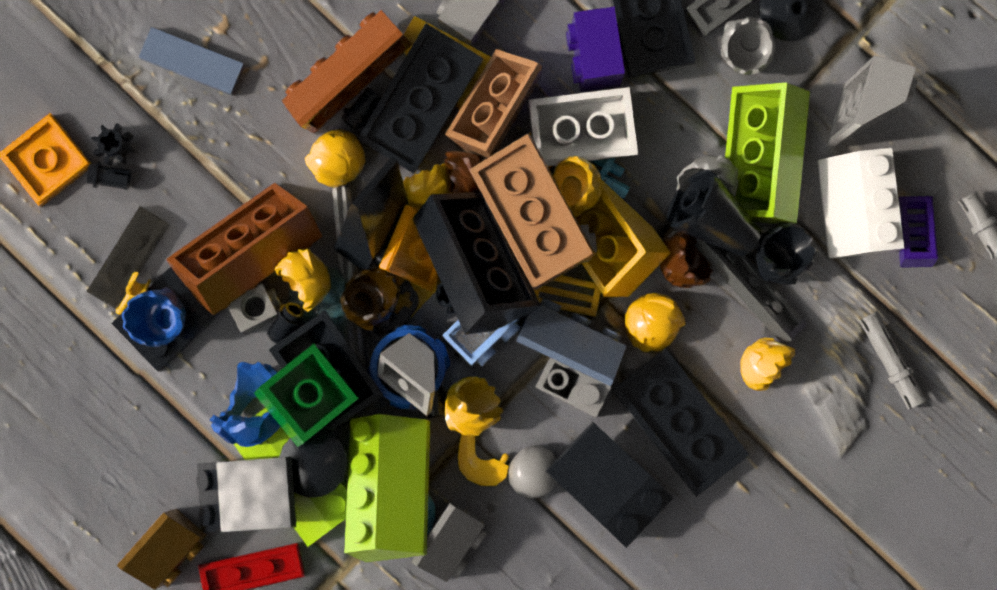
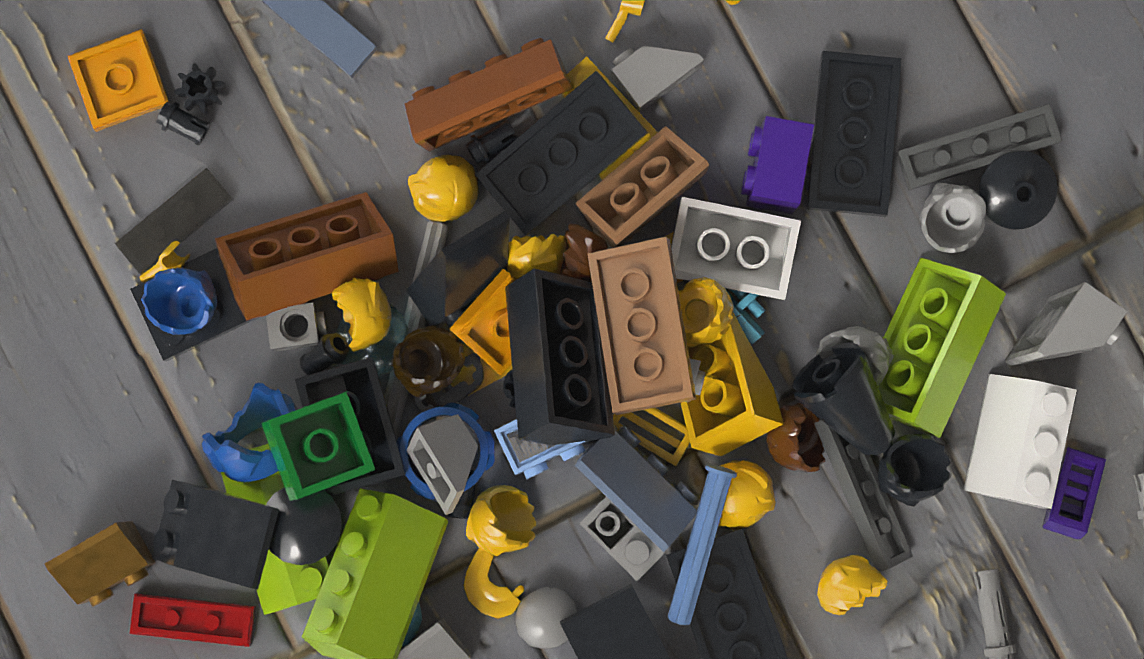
camera: 25 degrees right, 0 degrees up
none -> medium blue axle [668,464,737,625]

